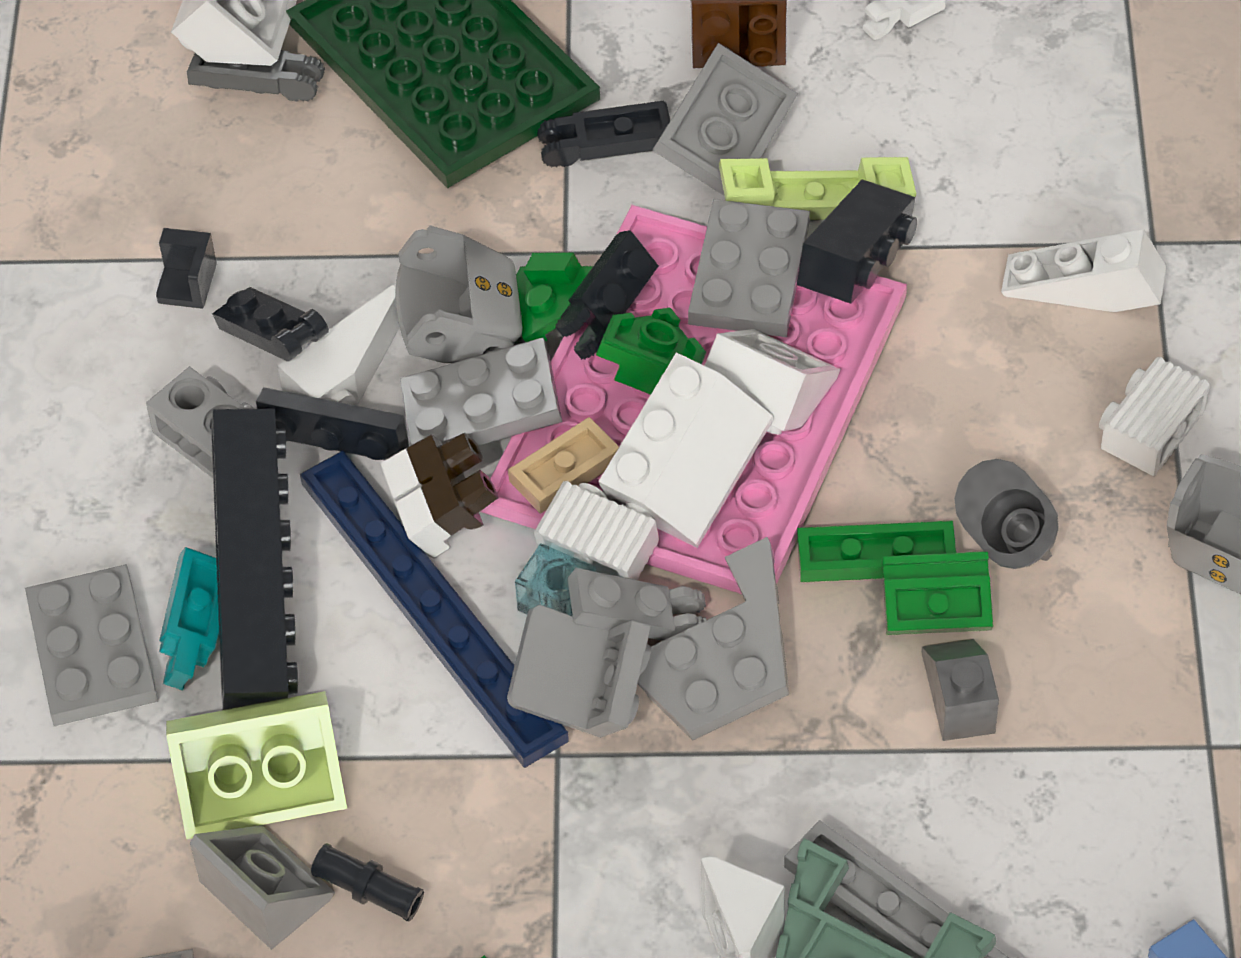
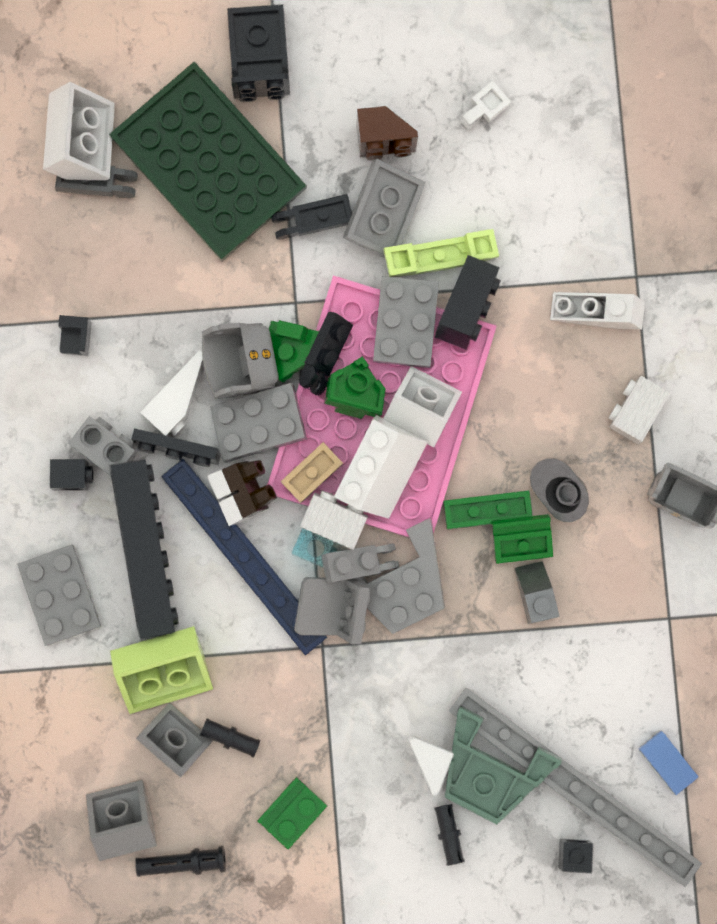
camera: 15 degrees left, 30 degrees up
teal hinge [159,547,219,691] -> none
black plate [212,287,329,361] -> none
none -> black brick [50,459,93,491]

